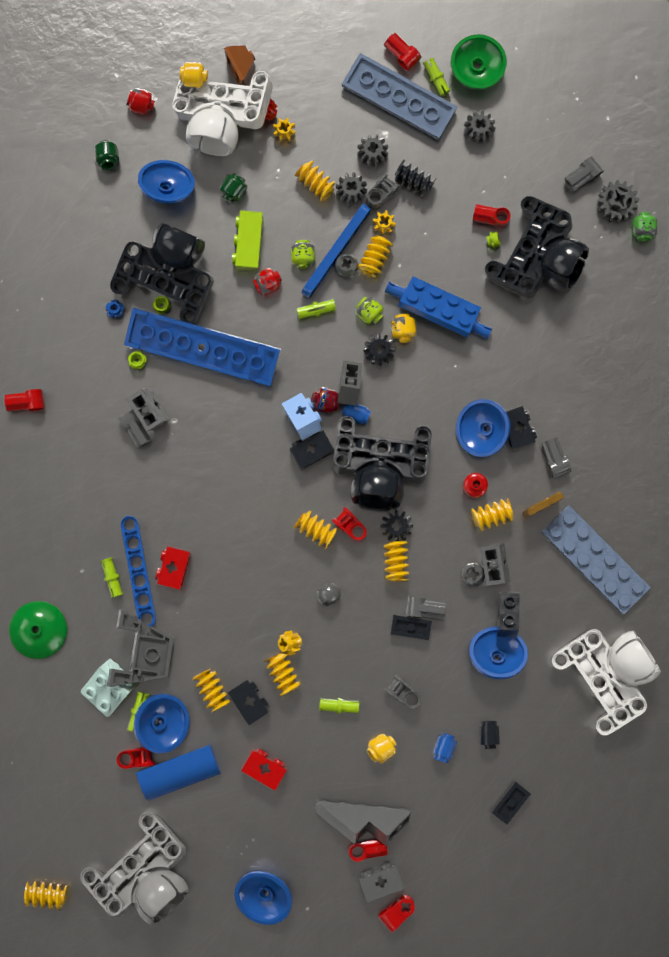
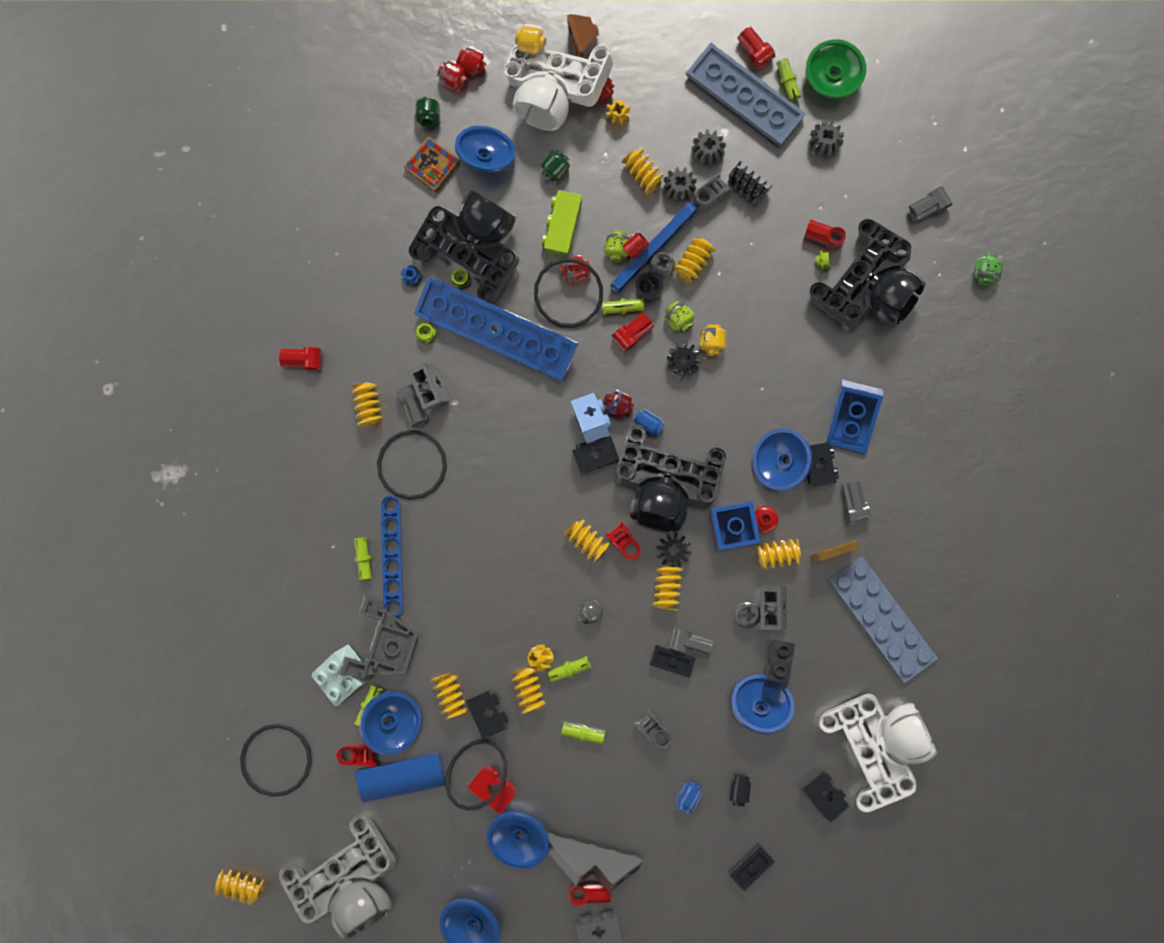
camera: 20 degrees right, 0 degrees up
green dish [9,601,67,659] -> none
red brick [155,546,191,590] -> none
dark grey brick [337,361,362,406] -> none
yellow head [367,734,396,763] -> none
yellow gear [373,210,396,235] -> none
blue plate [384,276,493,339] -> none
dark grey gear [597,180,639,222] -> none
none -> black piece [240,724,312,797]
none -> yellow piece [351,382,382,427]
none -> black piece [377,430,447,500]
none -> tile [404,136,460,192]
none -> red head [437,60,468,91]
none -> black piece [445,739,508,811]
none -> blue dish [487,812,550,869]
none -> black piece [534,258,603,327]
none -> lime pin [548,656,591,683]
none -> red piece [611,313,654,352]
none -> red axle [622,231,650,259]
none -> black piece [635,271,664,300]
none -> blue brick [709,501,761,552]
none -> black brick [800,770,850,823]
none -> blue slope [826,380,883,454]

